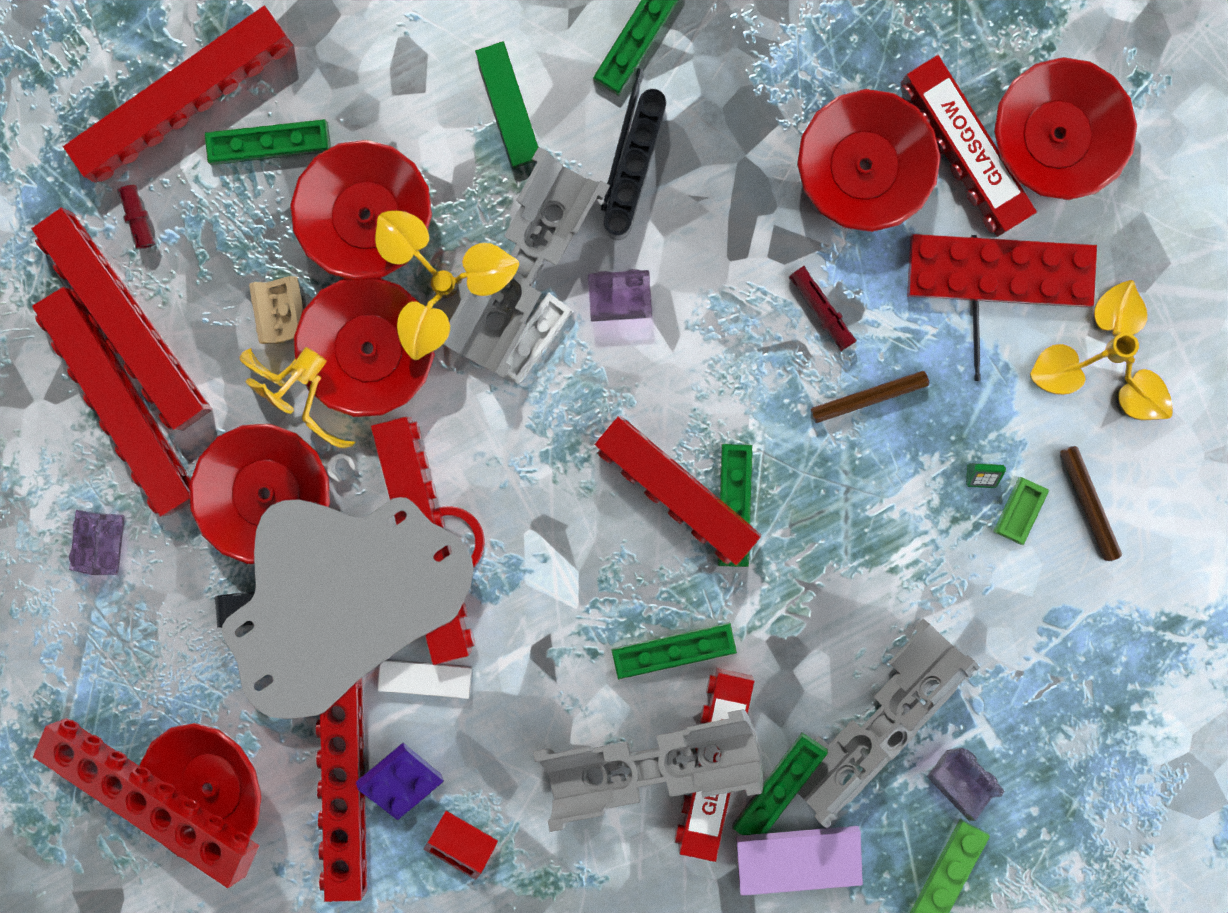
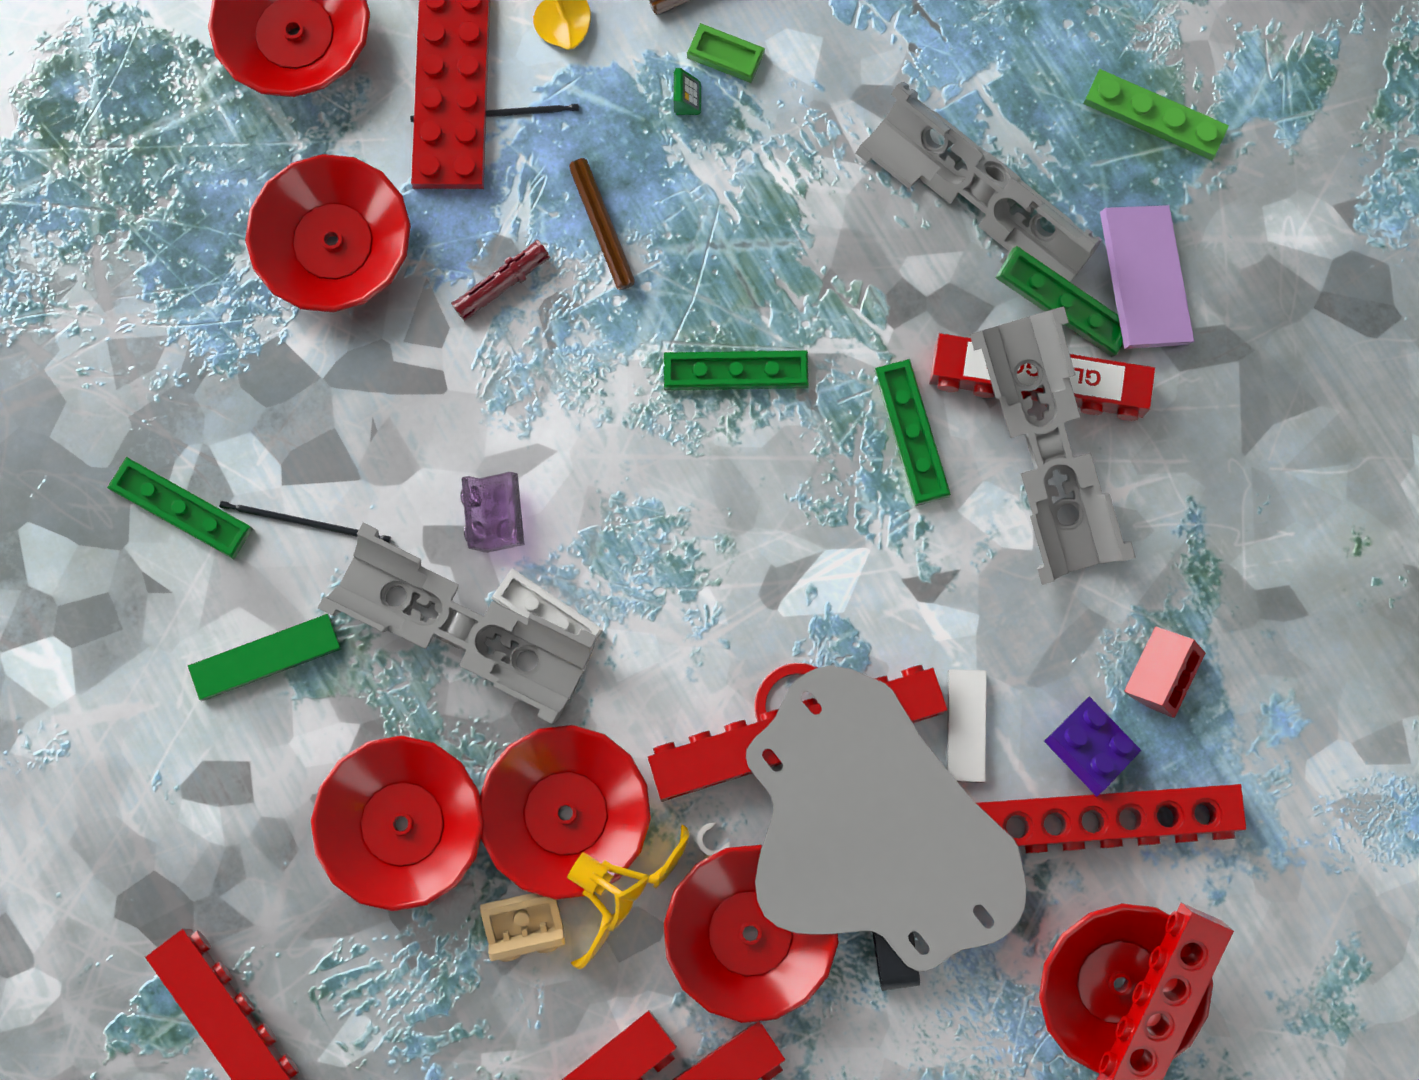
camera: 95 degrees left, 10 degrees down
green tile [205,119,330,165] -> none
yellow plant [375,211,519,360] -> none
red brick [594,416,761,566] -> none
black beam [604,89,666,240] -> none
red brick [900,55,1037,237] -> none
clear purple bracket [926,747,1005,821] -> none

